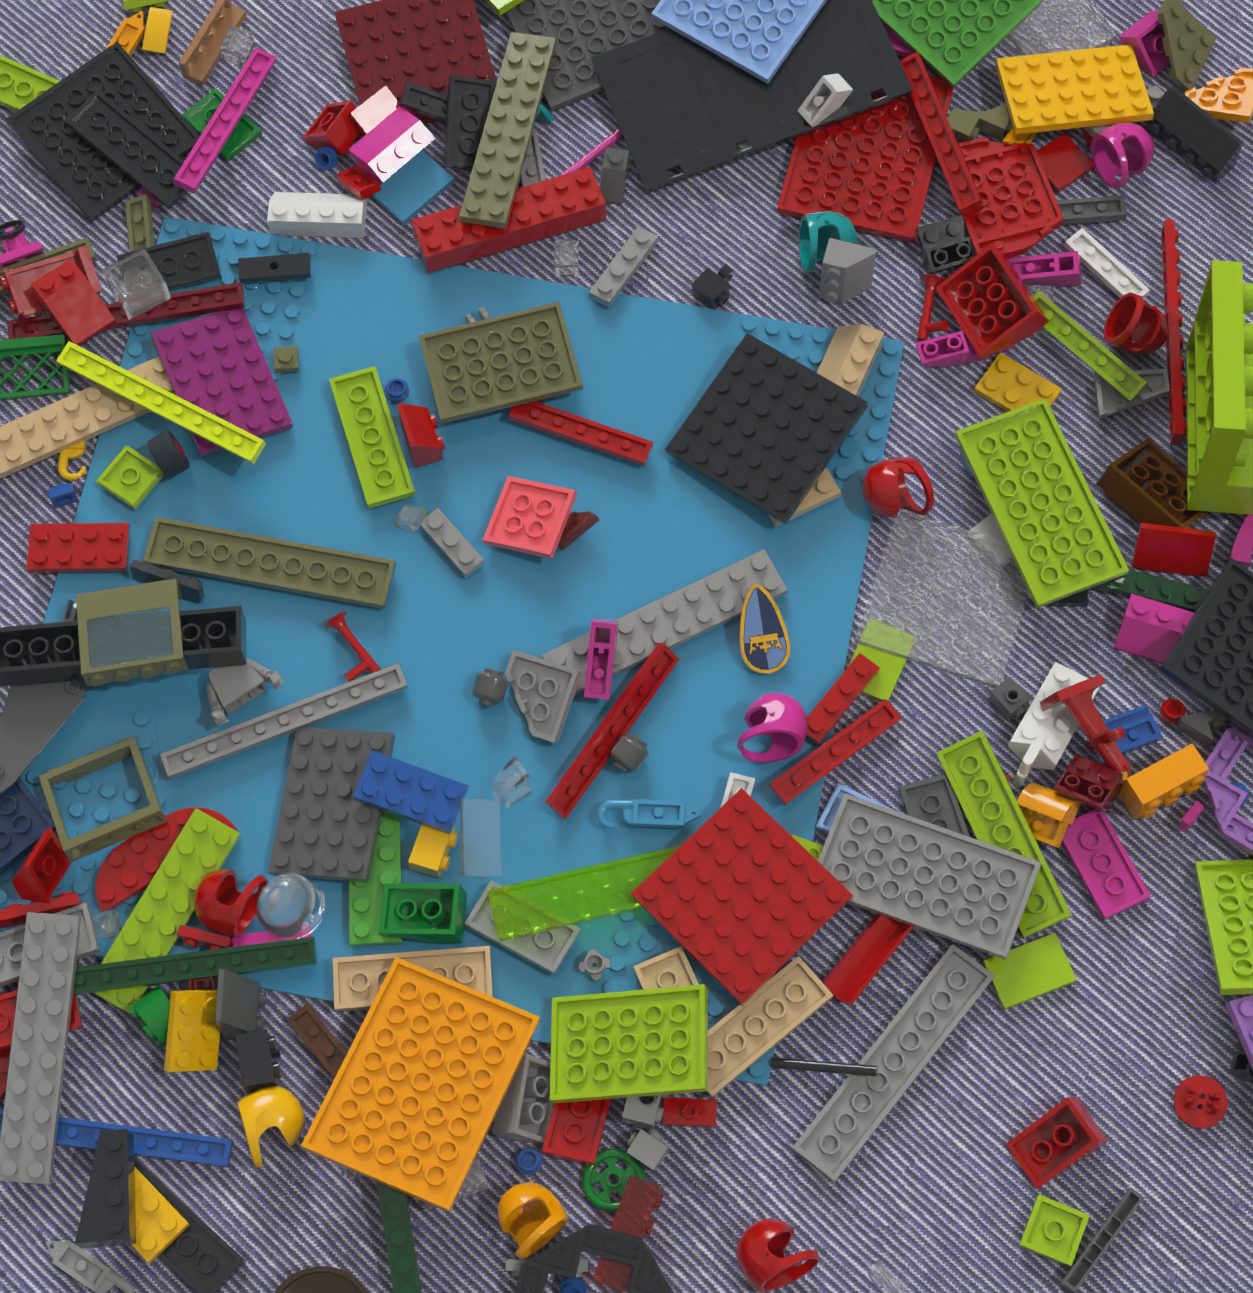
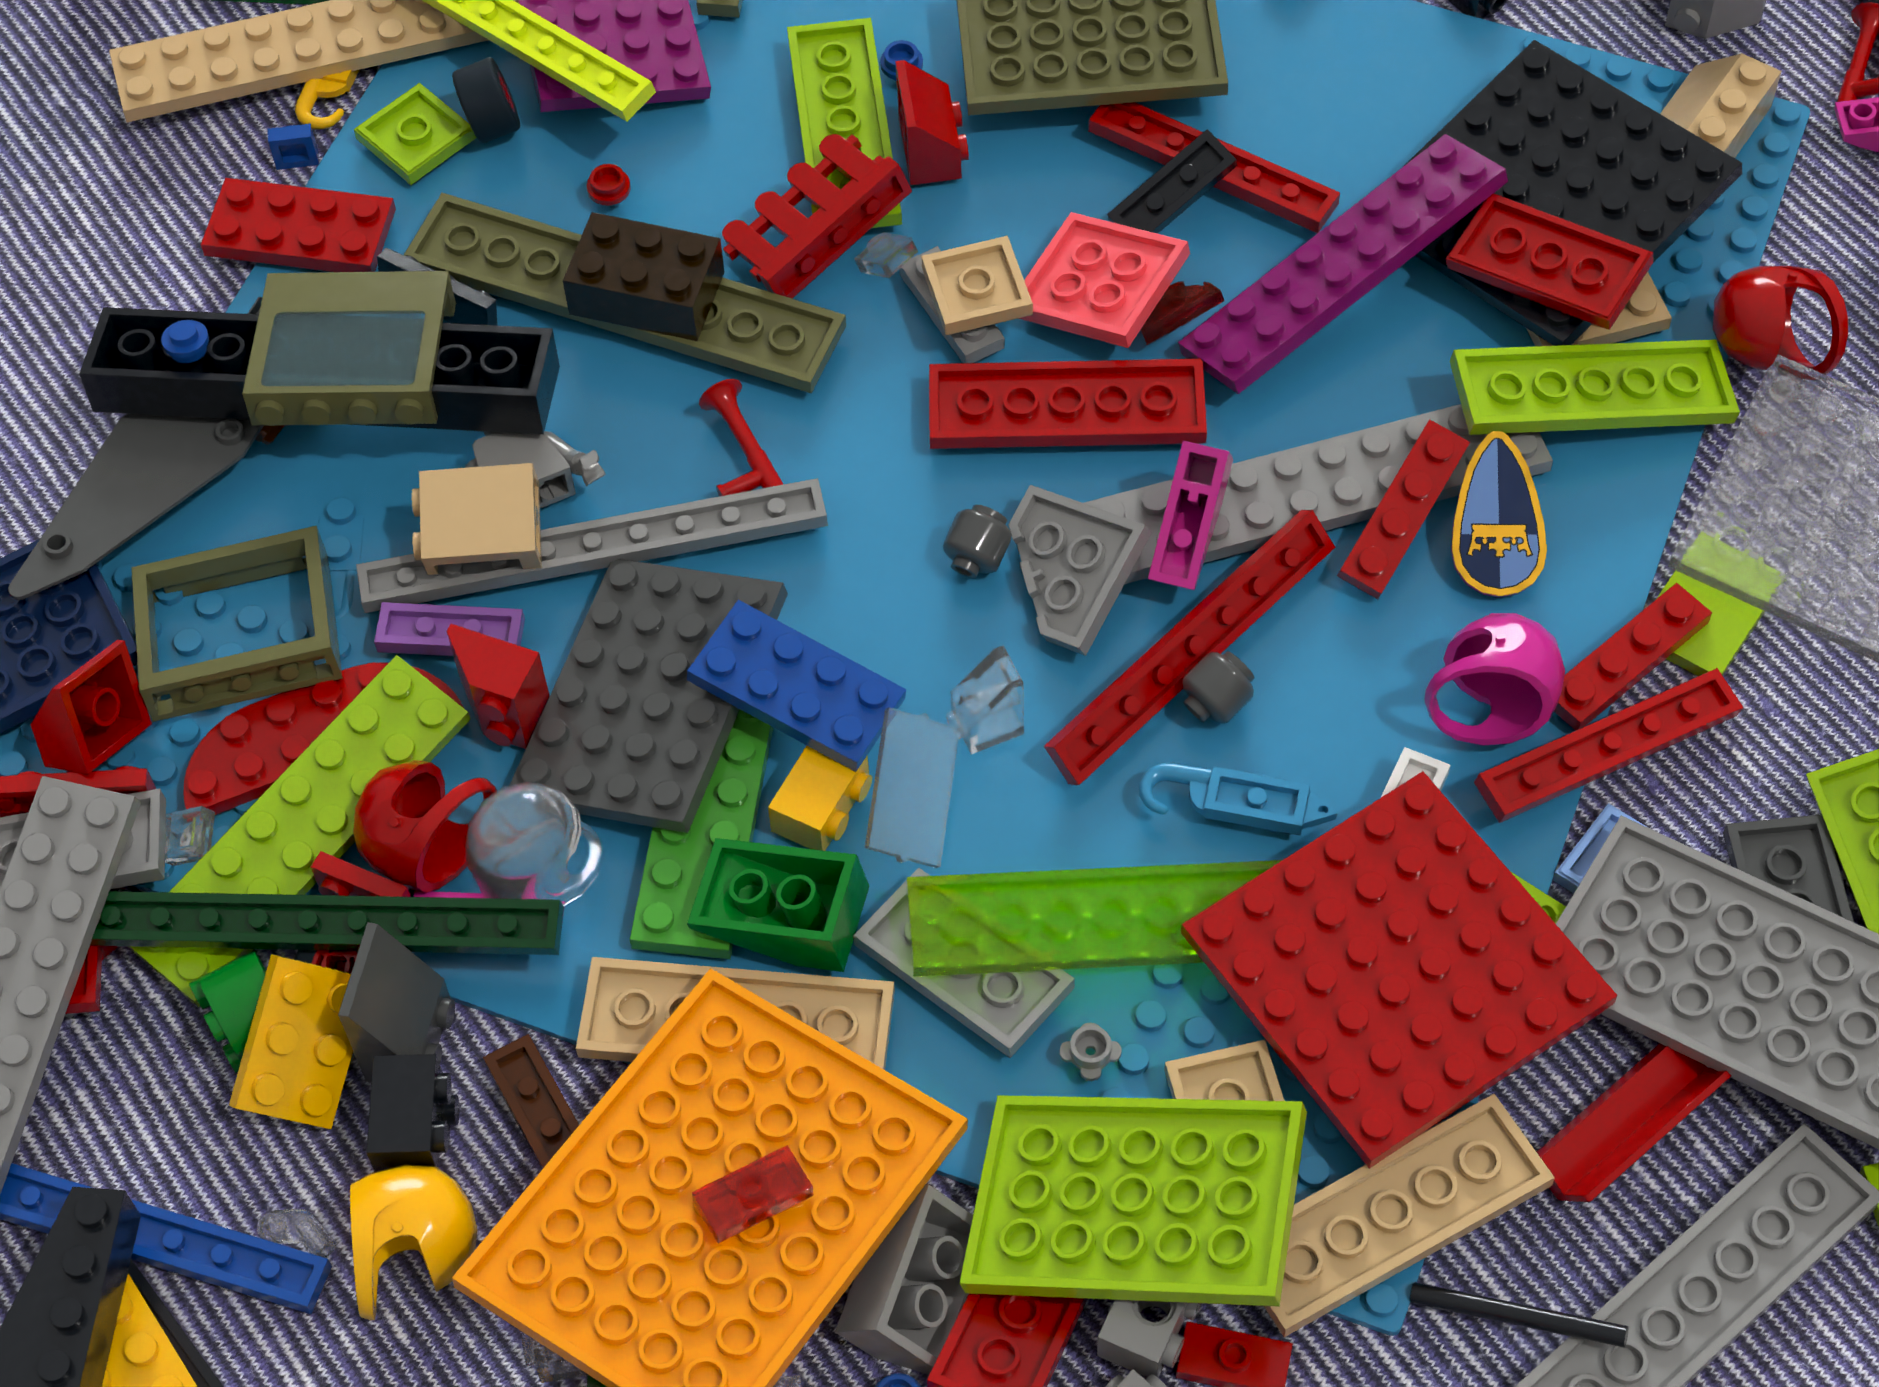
camera: 10 degrees right, 10 degrees down
none -> blue plate [161,320,209,363]
none -> clear arm [257,1209,337,1258]
none -> medium lavender plate [374,602,525,656]
none -> tan panel [412,463,542,575]
none -> red slope [446,624,550,749]
none -> dark brown brick [563,212,725,341]
none -> red plate [587,164,631,206]
none -> clear red plate [692,1145,814,1243]
none -> red fence [722,134,912,299]
none -> tan plate [921,236,1033,335]
none -> red plate [929,359,1207,449]
none -> black plate [1107,129,1237,234]
none -> magenta plate [1178,134,1508,394]
none -> red plate [1337,419,1470,599]
none -> red tile [1446,193,1654,330]
none -> lime plate [1449,339,1740,435]

